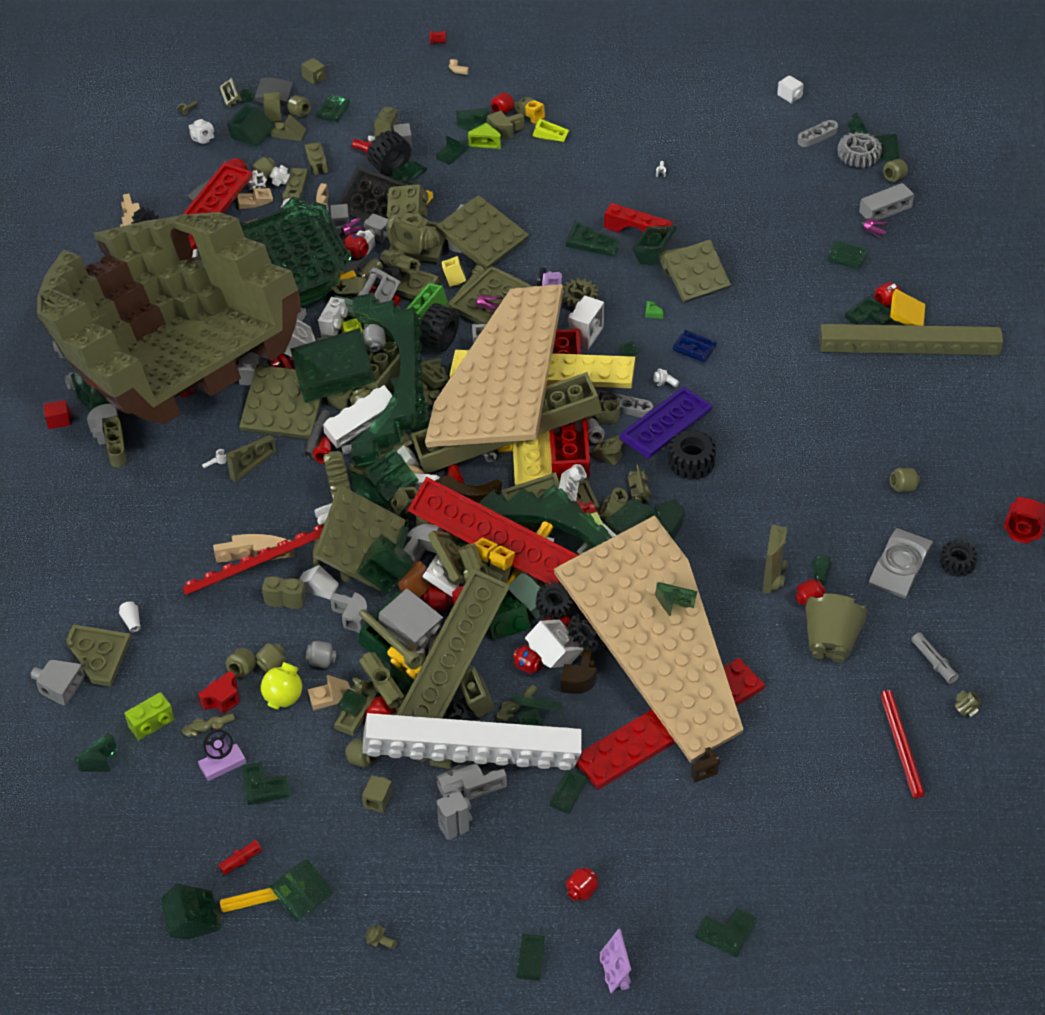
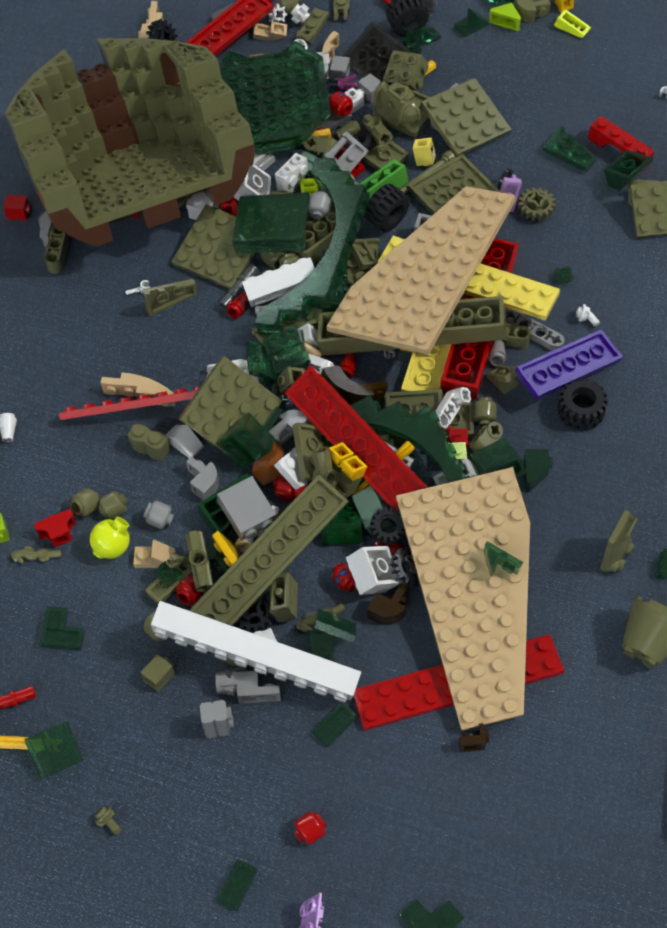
camera: 20 degrees right, 10 degrees up
lavender piece [198,729,246,781] -> none
olive gear [323,451,351,499] -> none
olive piece [359,609,423,670] -> none
flat silver piece [474,294,501,313] -> none
white brick [567,296,604,350] -> none
olive hinge [628,465,651,504] -> none
bright green tile [646,301,663,319] -> none
clear blue plate [673,330,717,363] -> none
red head [795,579,826,606] -> none
none -> olive head [472,397,497,427]

